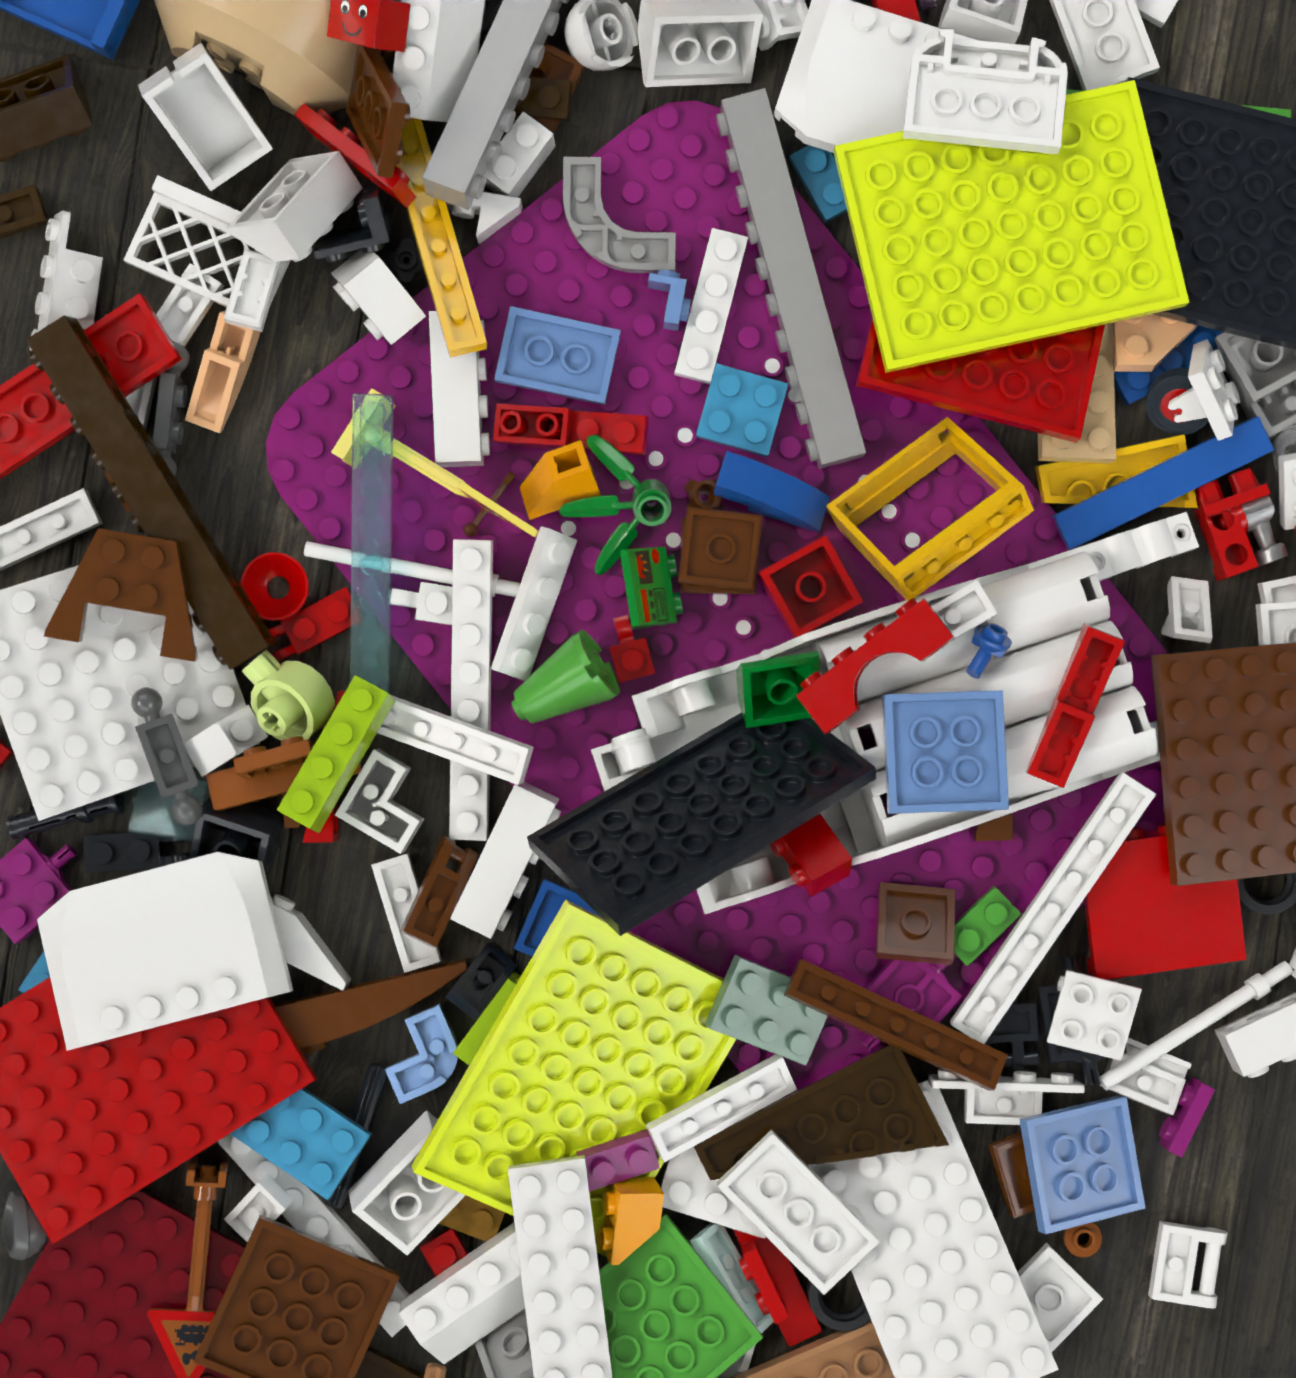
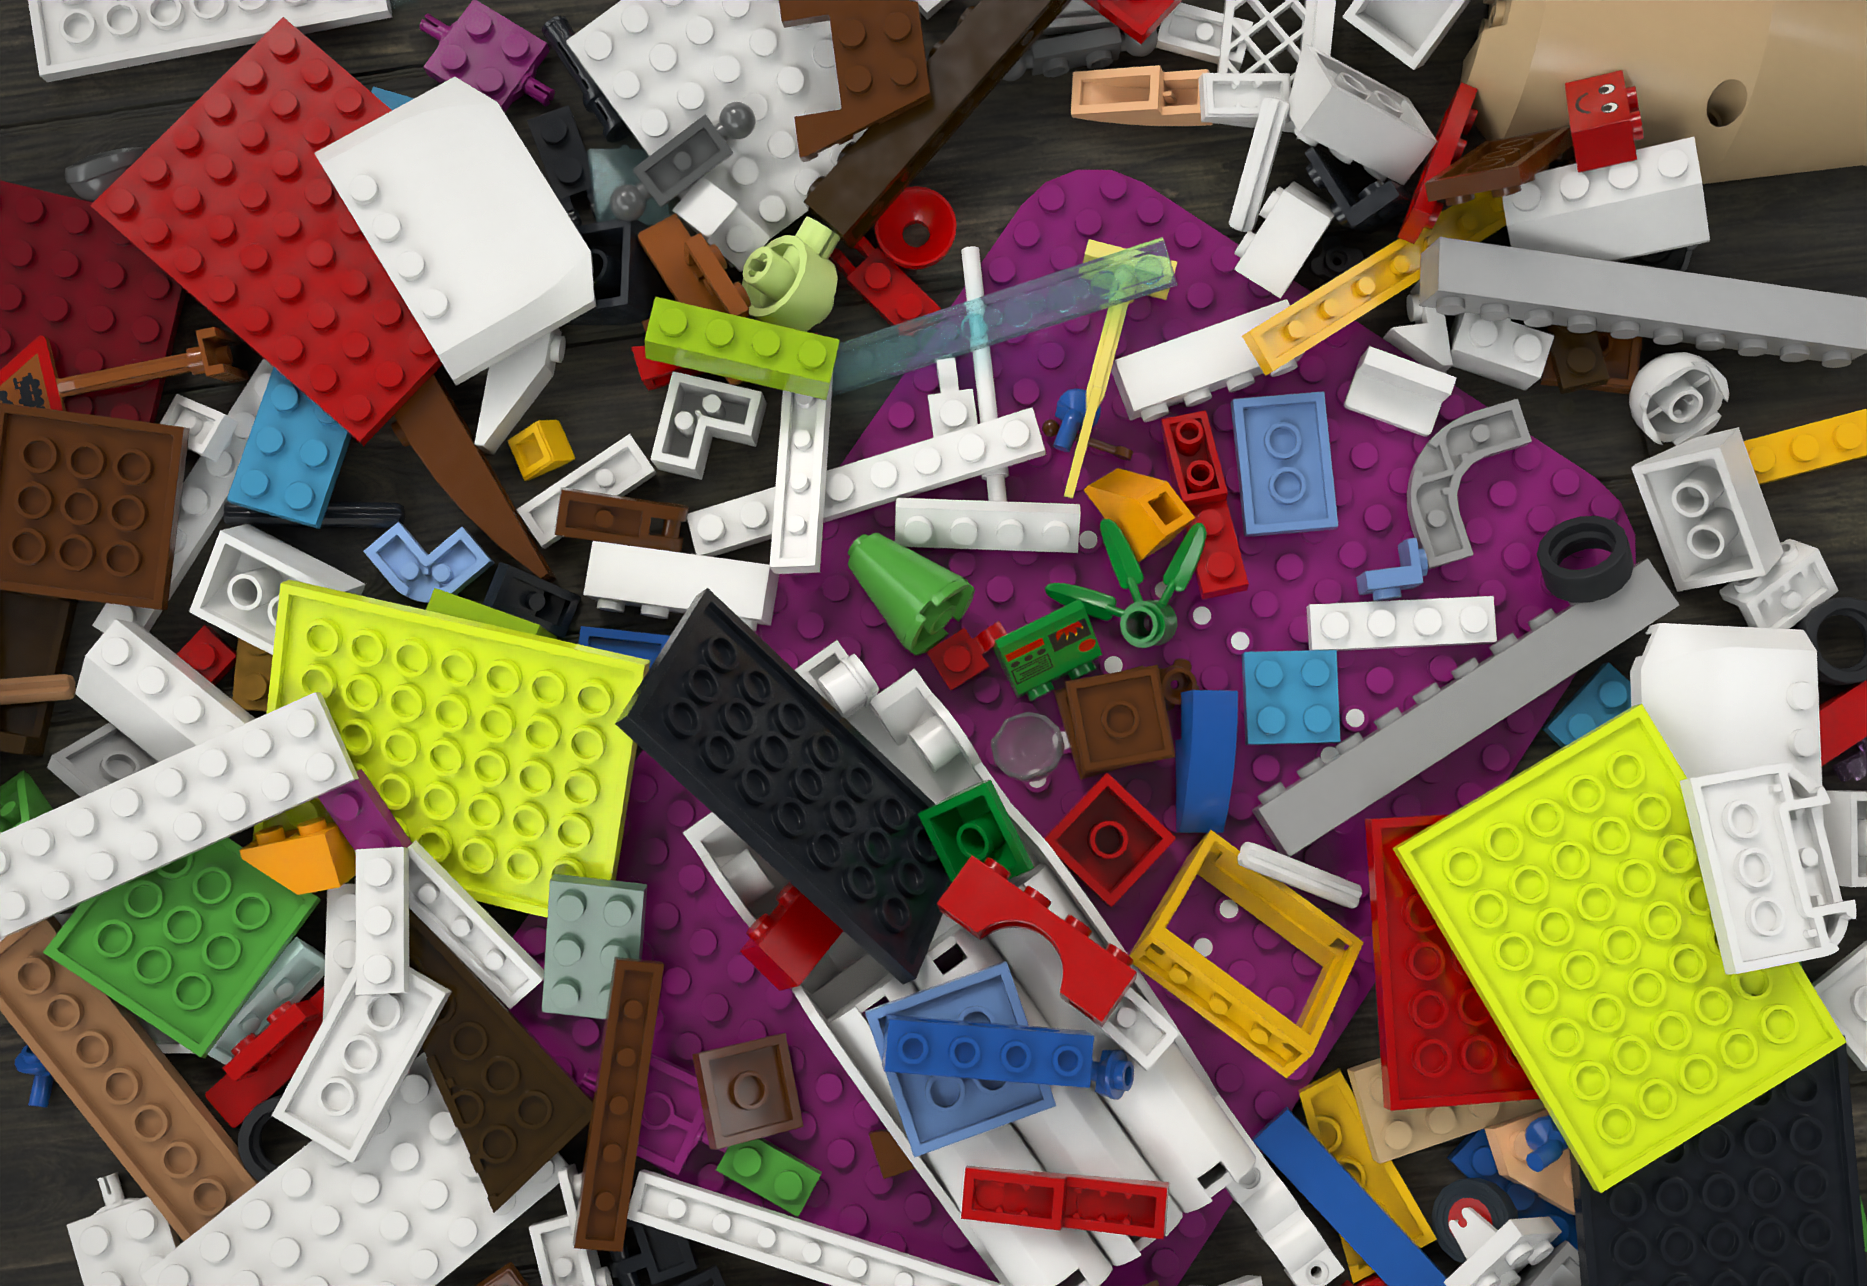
camera: 80 degrees right, 5 degrees down
none -> white plate [356,847,409,995]
none -> yellow slope [507,420,575,481]
none -> blue brick [882,1014,1094,1088]
none -> clear hair [991,711,1065,783]
none -> blue plate [1053,388,1101,452]
none -> white axle [1229,97,1289,232]
none -> white axle [1237,842,1363,909]
none -> white panel [1344,346,1457,437]
none -> blue plate [1525,1115,1569,1172]
none -> black tyre [1537,516,1634,603]

